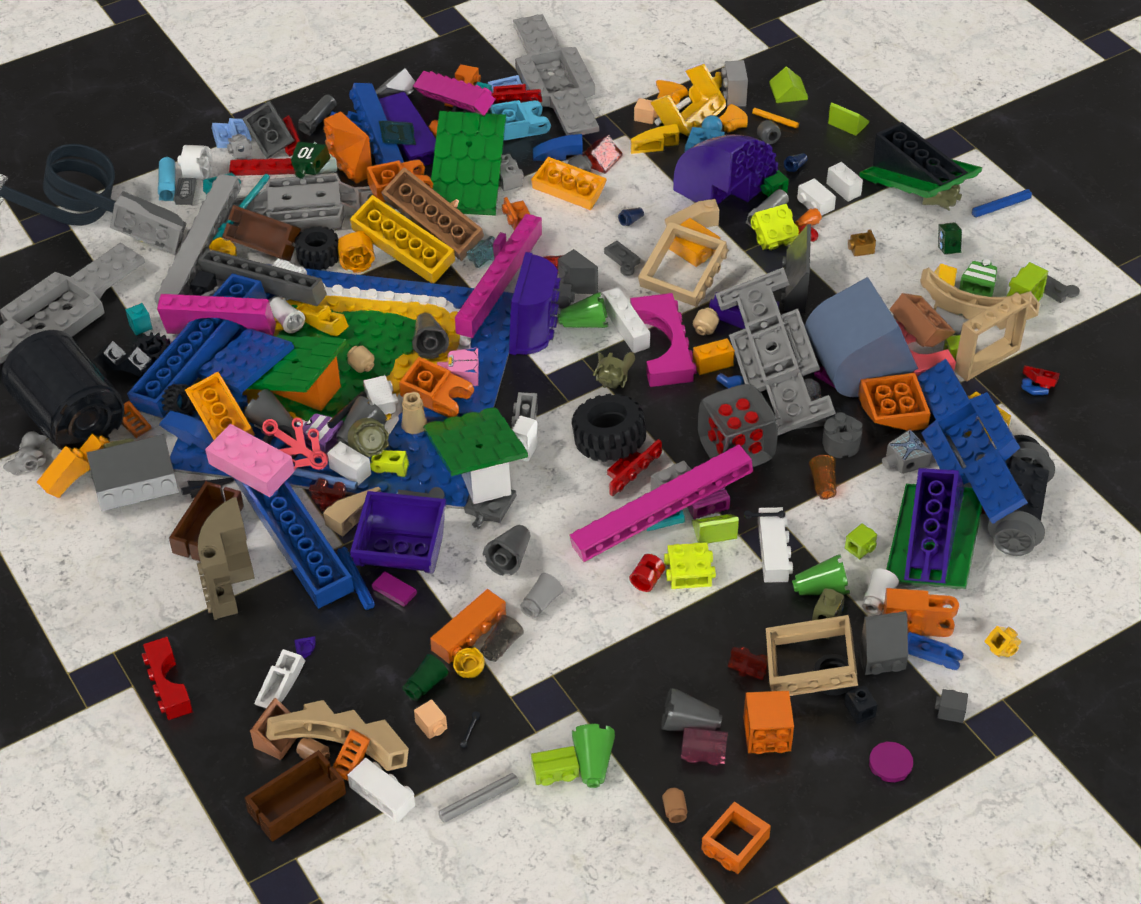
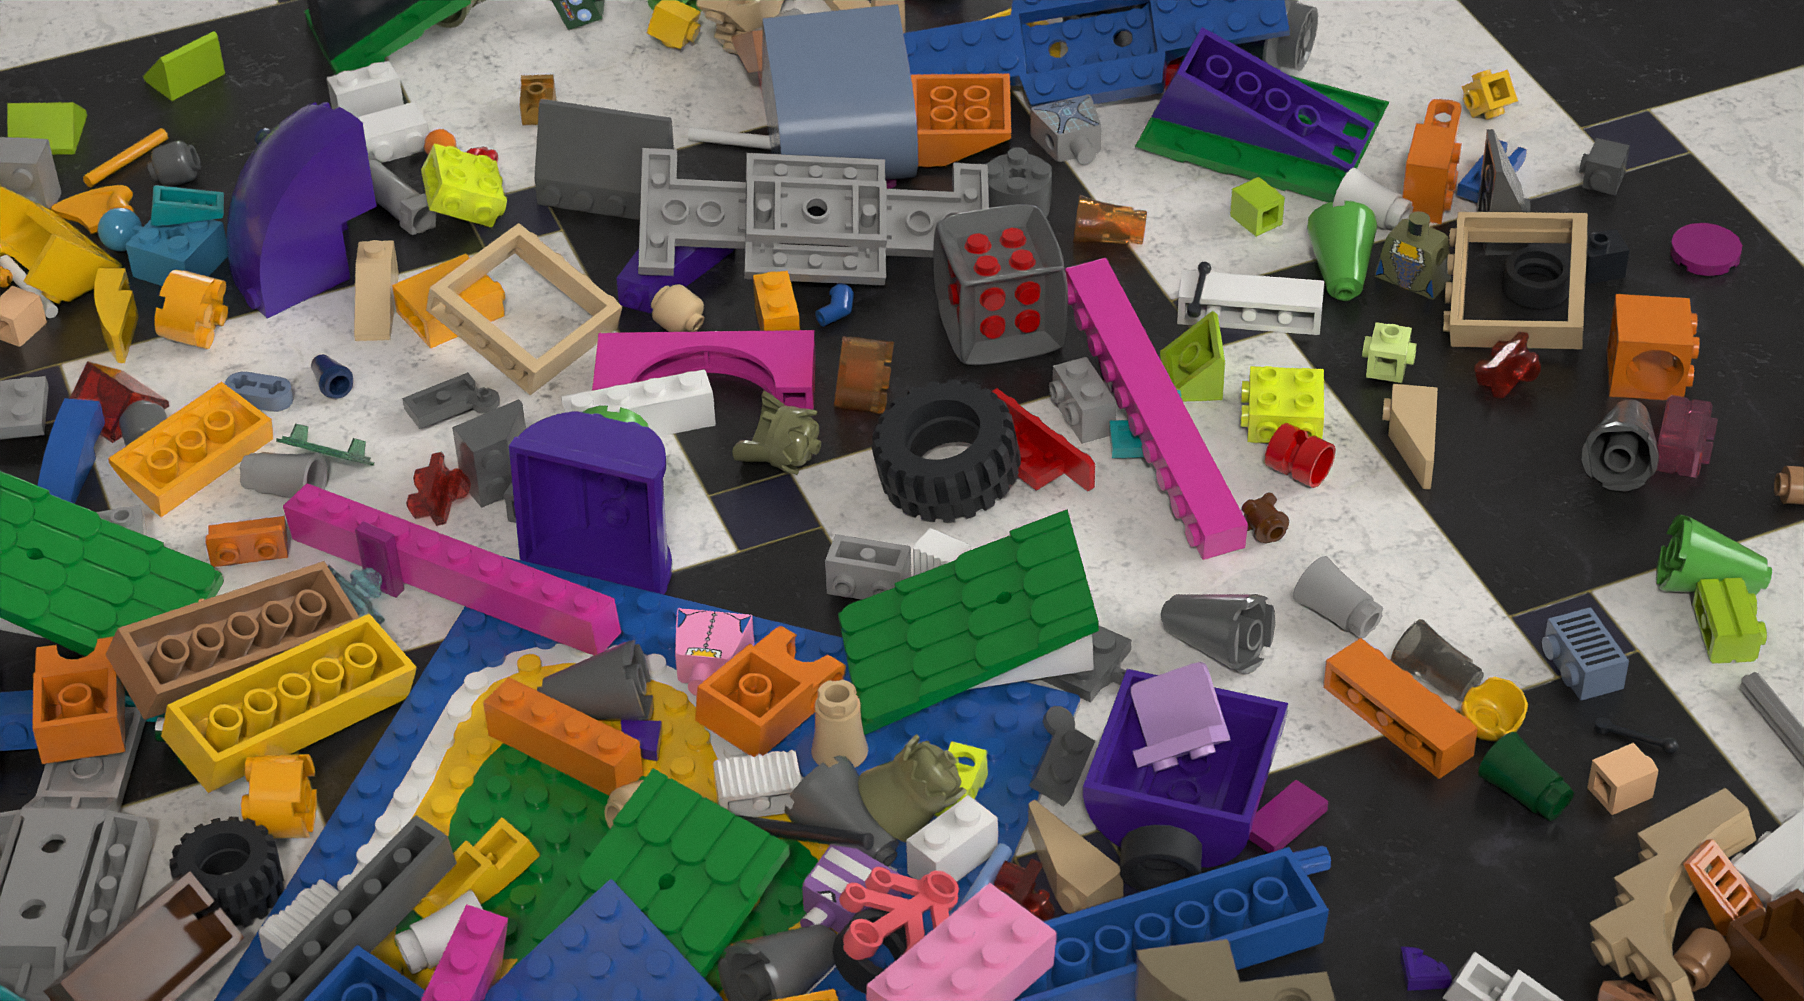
camera: 80 degrees left, 5 degrees down
none -> teal slope [151,185,224,226]
none -> light orange brick [155,269,228,349]
none -> sand blue beam [225,371,294,412]
none -> light grey plant [240,452,327,498]
none -> clear green piece [276,423,375,466]
none -> orange brick [483,677,643,796]
none -> dark purple tile [621,720,663,761]
none -> clear orange brick [834,336,894,414]
none -> black tyre [1120,825,1202,891]
none -> lavender bracket [1131,662,1230,772]
none -> reddish brown brick [1241,492,1289,544]
none -> yellowish green brick [1362,322,1417,383]
none -> tan slope [1382,384,1438,489]
none -> sand blue brick [1542,607,1629,701]

